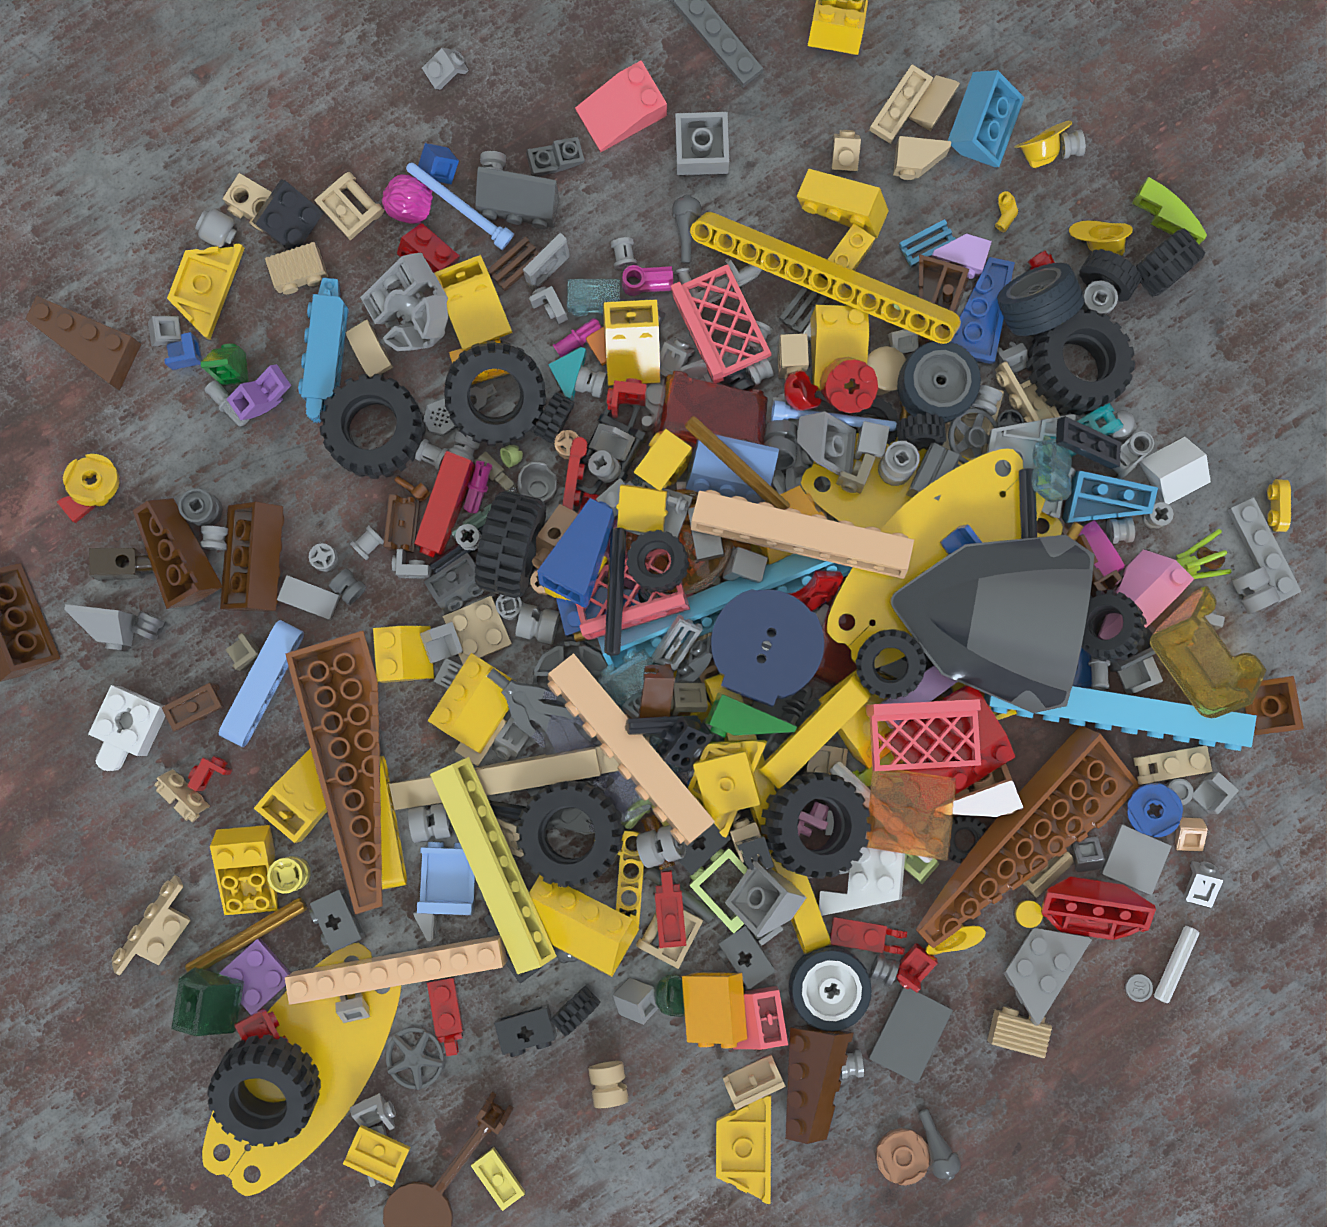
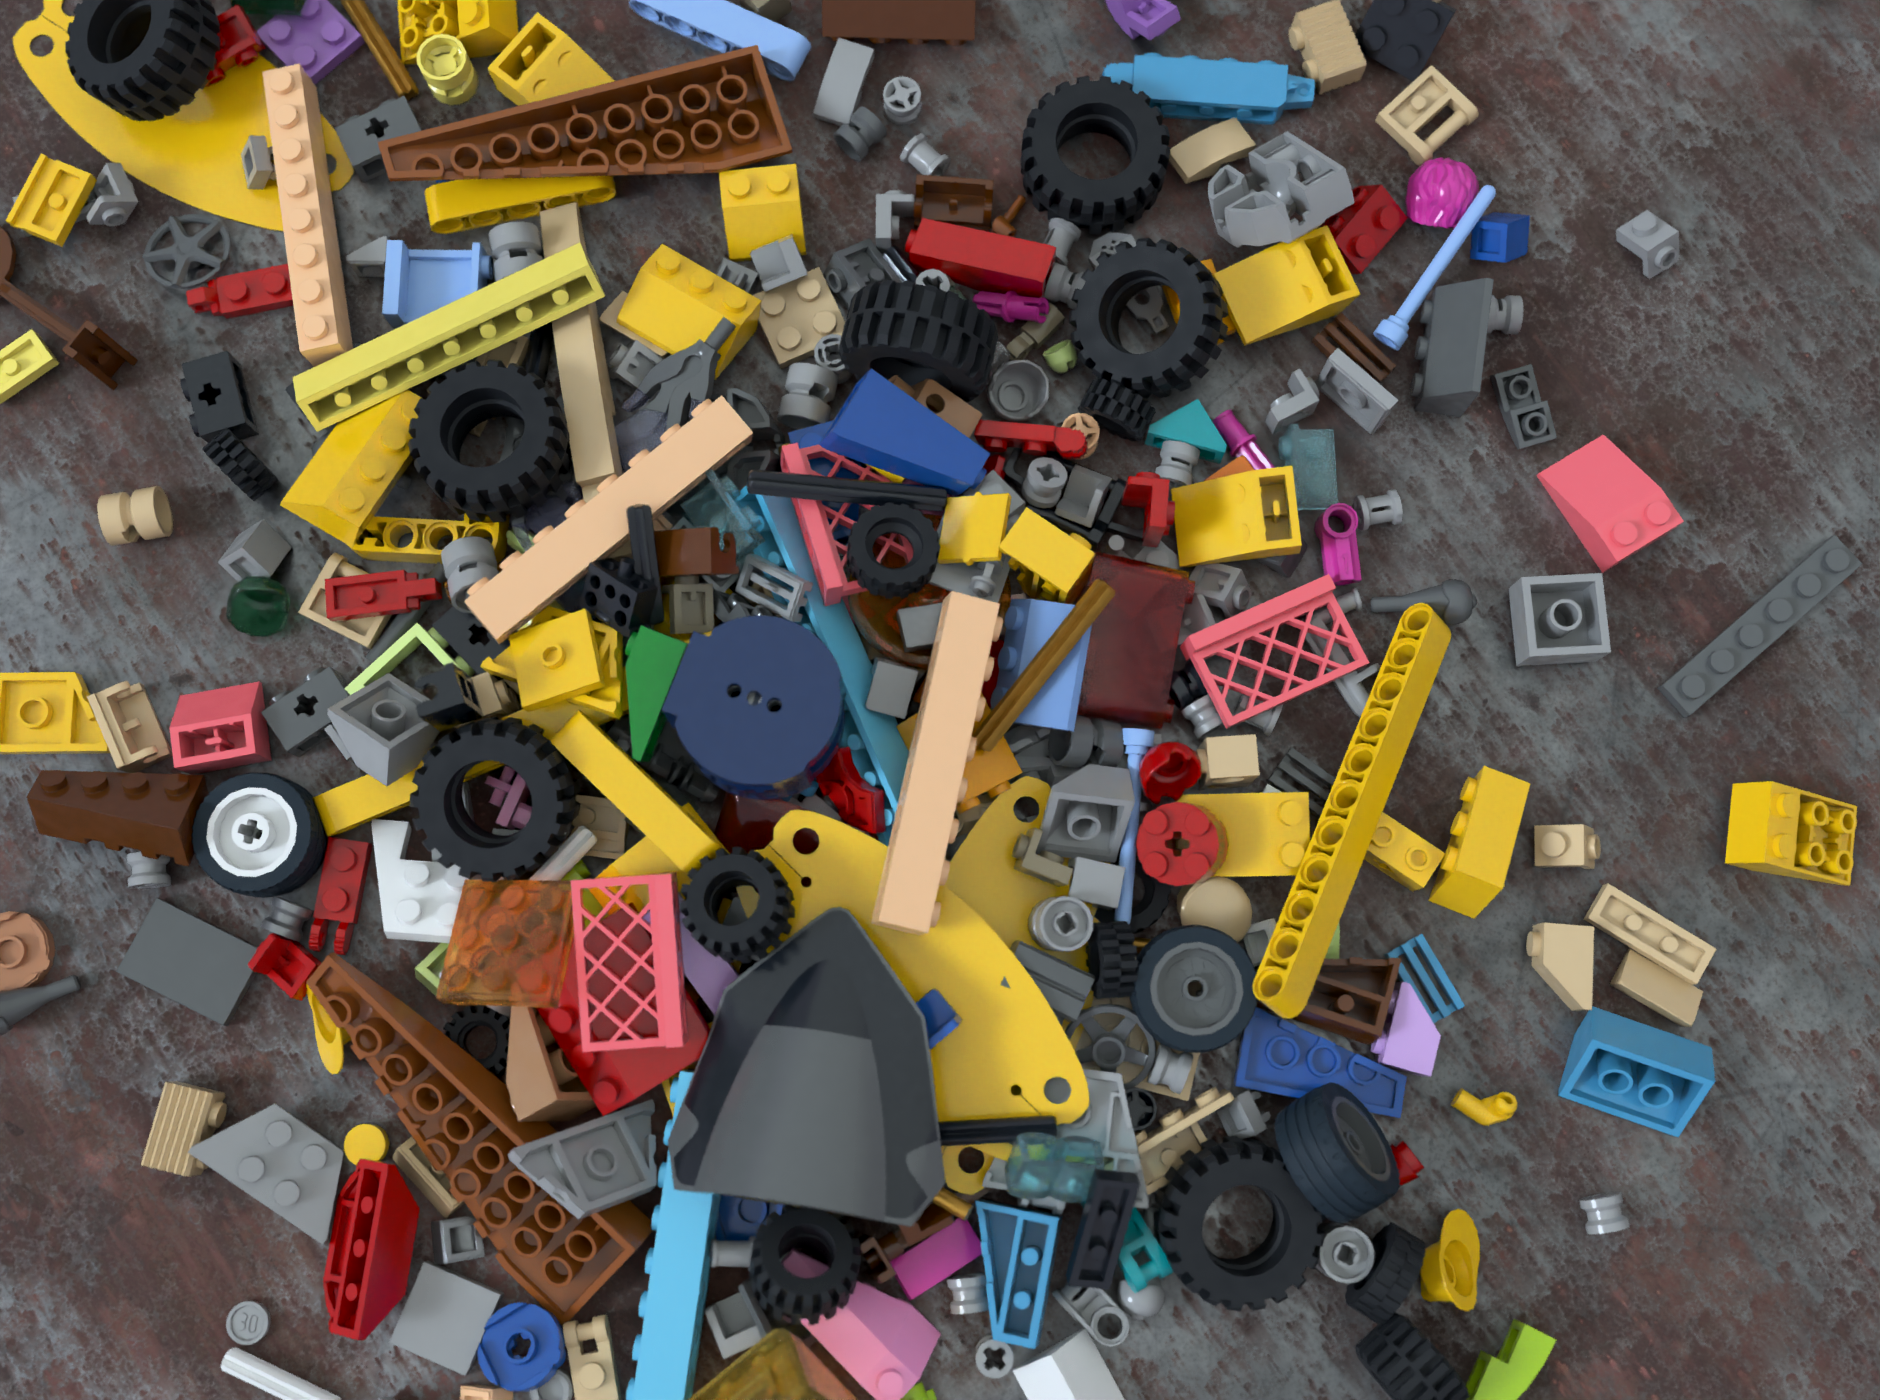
camera: 90 degrees right, 5 degrees down
light orange brick [682,972,747,1048] -> none
yellow piece [1014,121,1072,168] -> none
none -> light grey wing [508,1099,657,1219]

